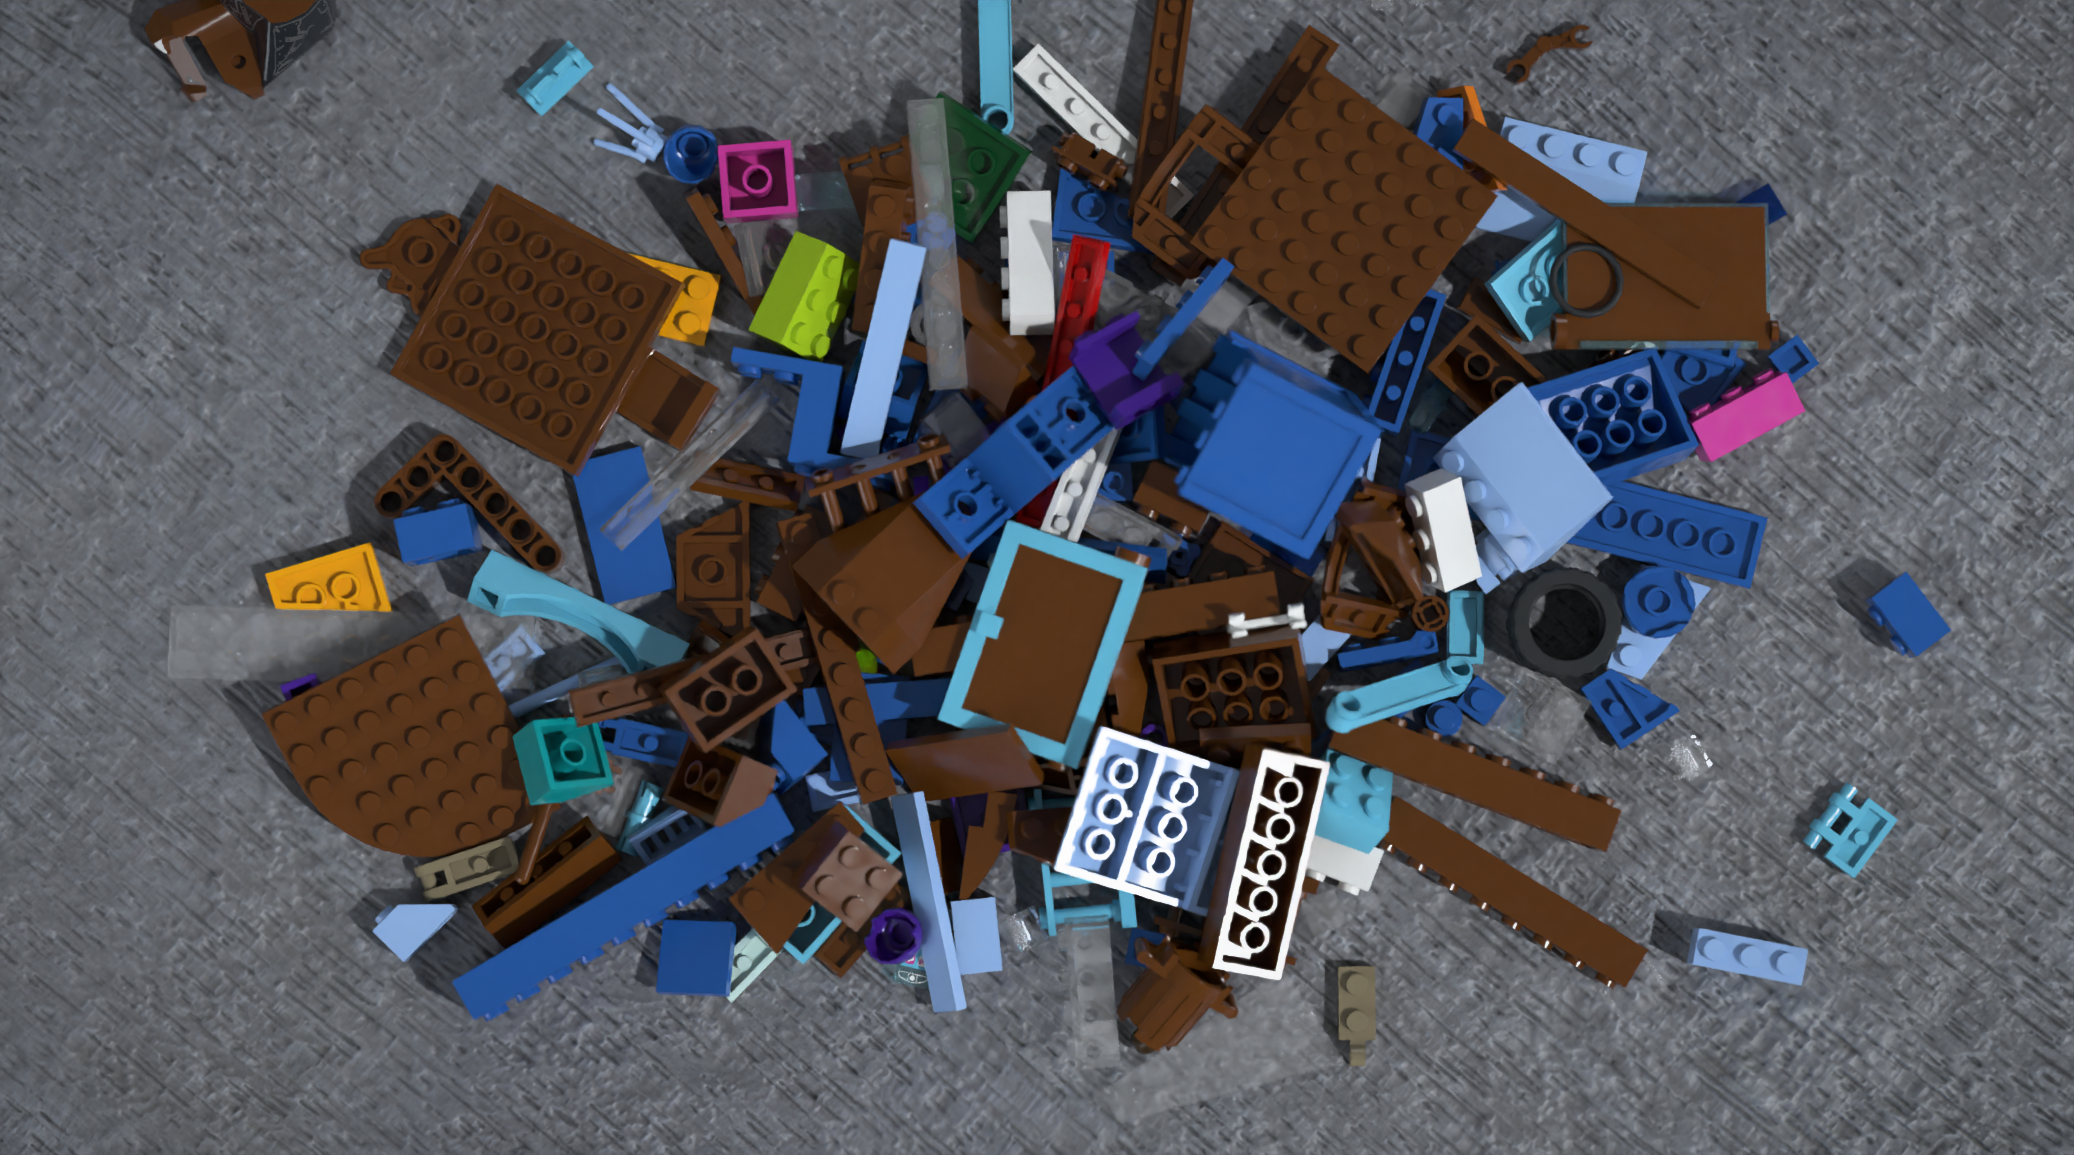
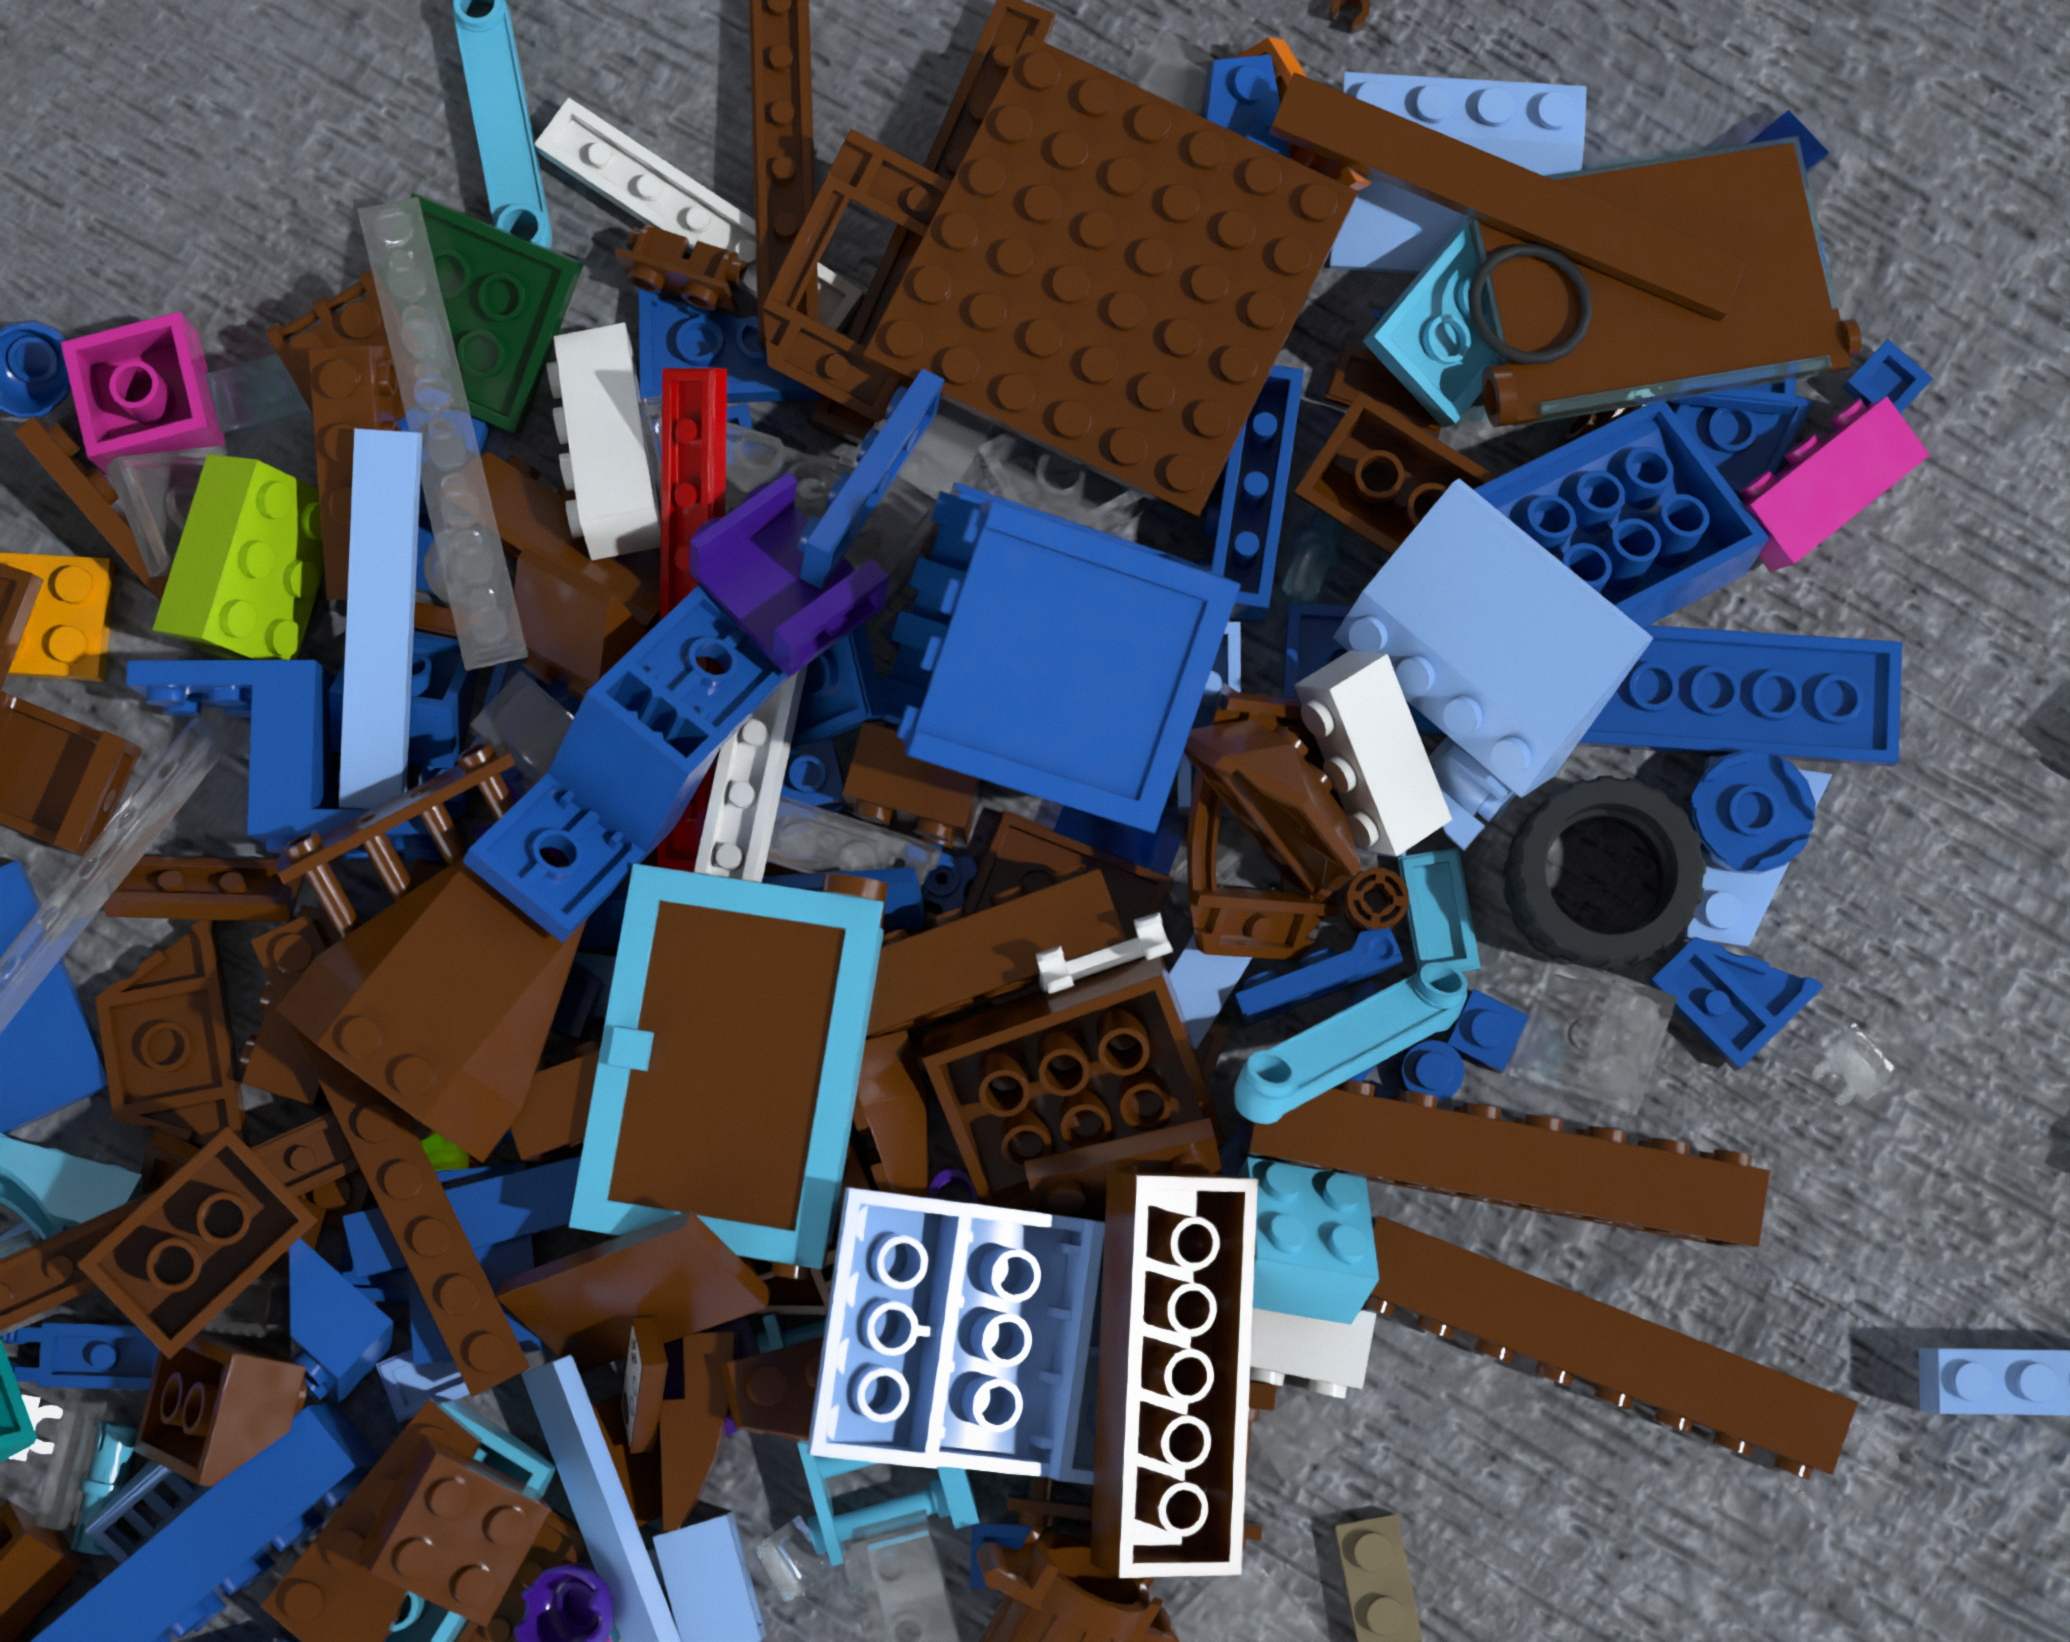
camera: 10 degrees left, 5 degrees down
none -> reddish brown tile [620,1316,668,1454]

